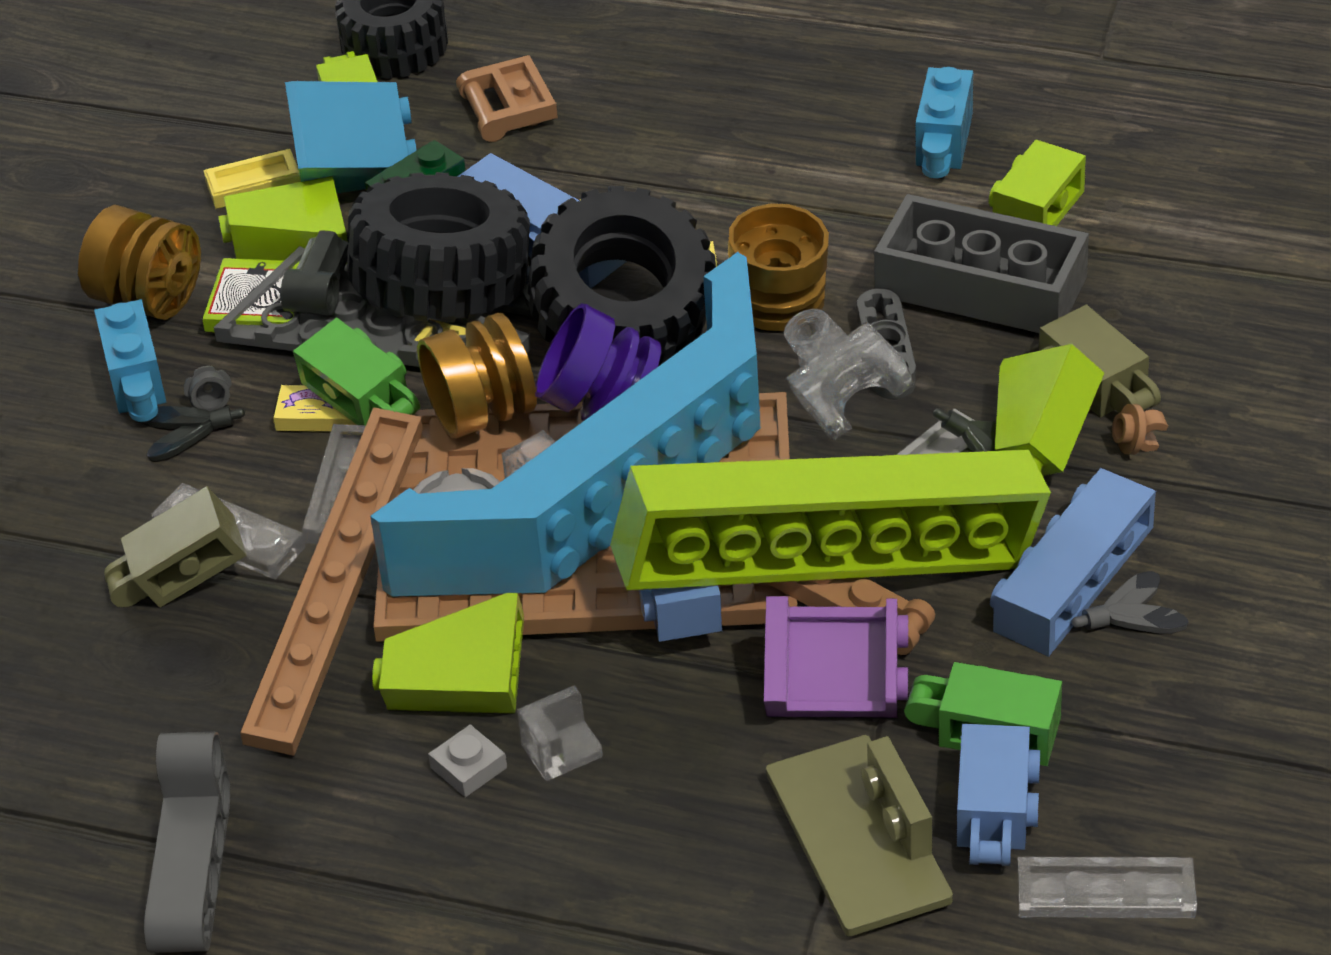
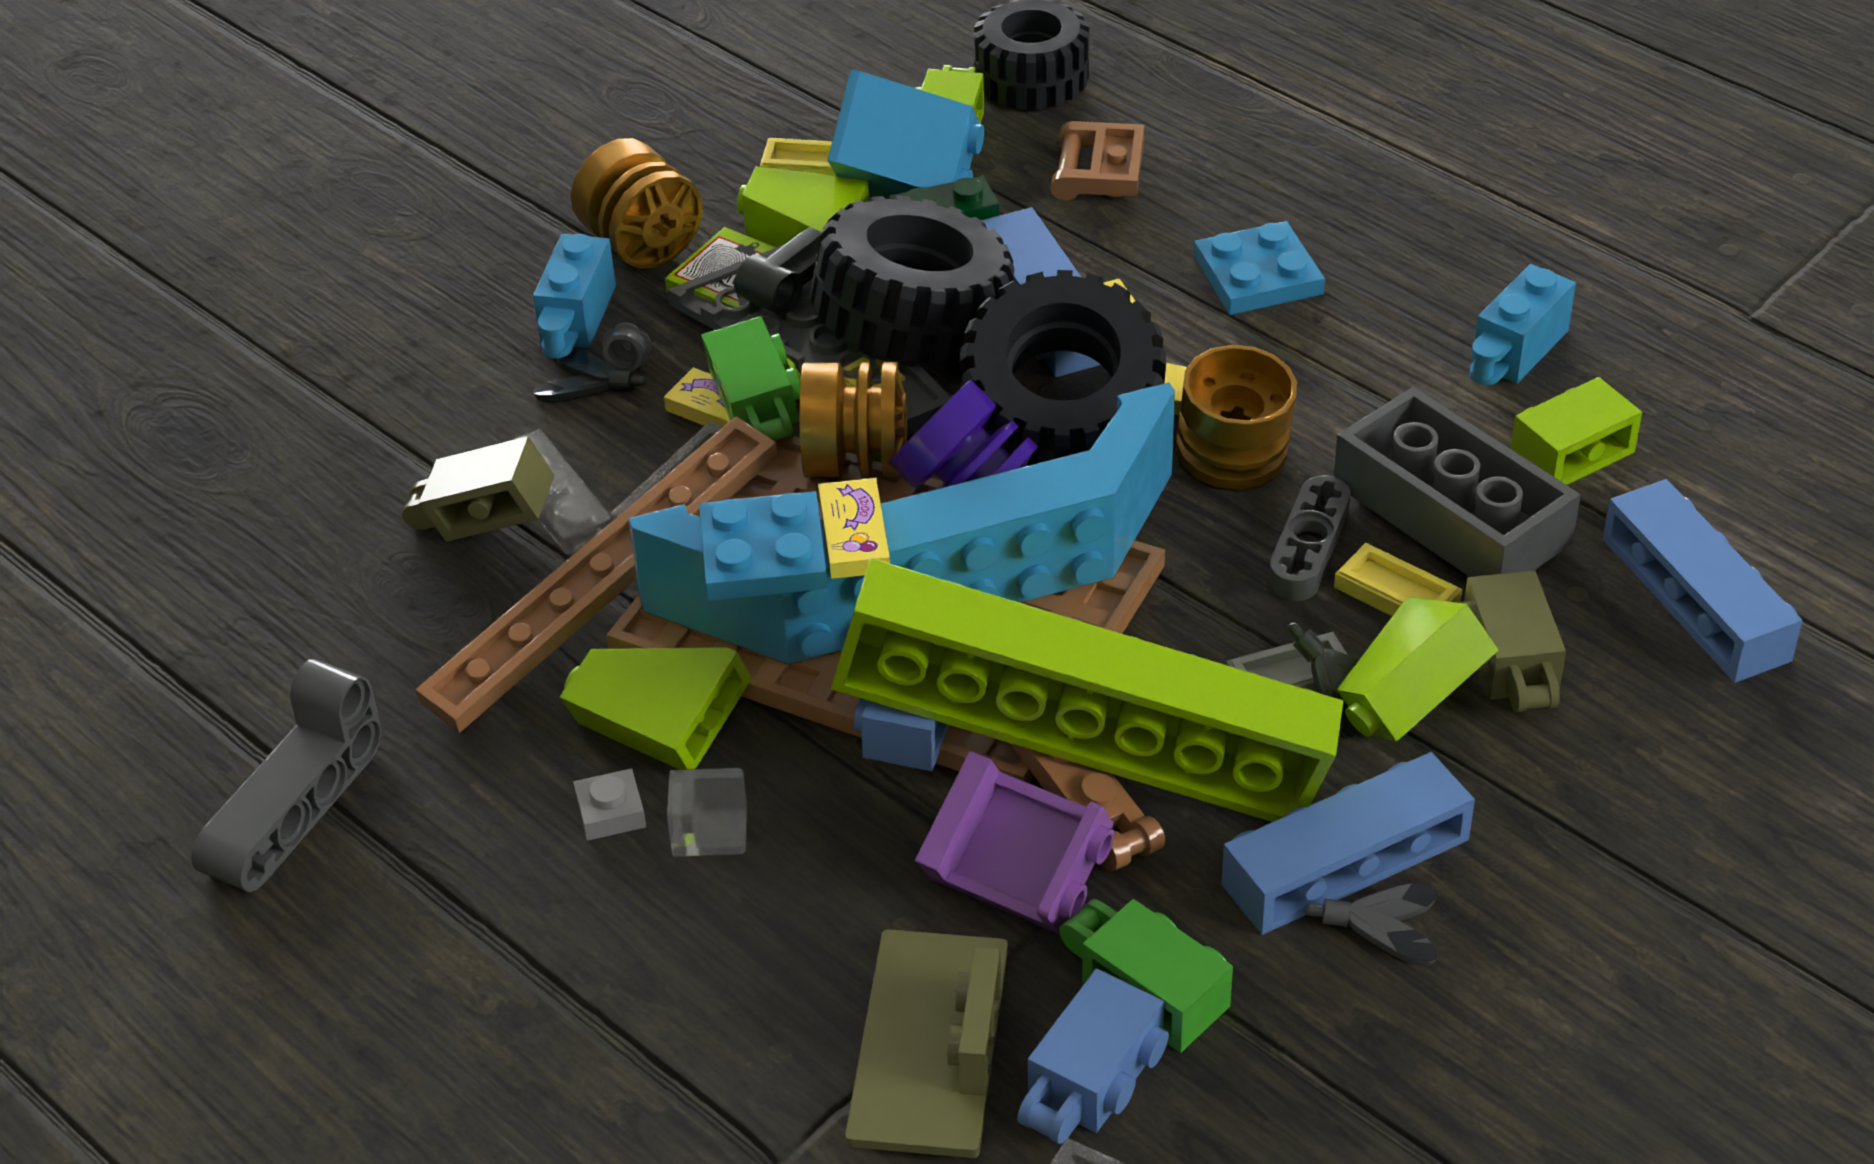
camera: 25 degrees right, 0 degrees up
clear piece [784,309,915,441] -> none
medium nougat plate [1112,404,1168,455] -> none
none -> dark azure plate [699,491,828,601]
none -> light yellow tile [818,478,890,579]
none -> dark azure plate [1194,221,1325,315]
none -> light yellow tile [1334,543,1462,616]
none -> medium blue brick [1603,479,1803,683]

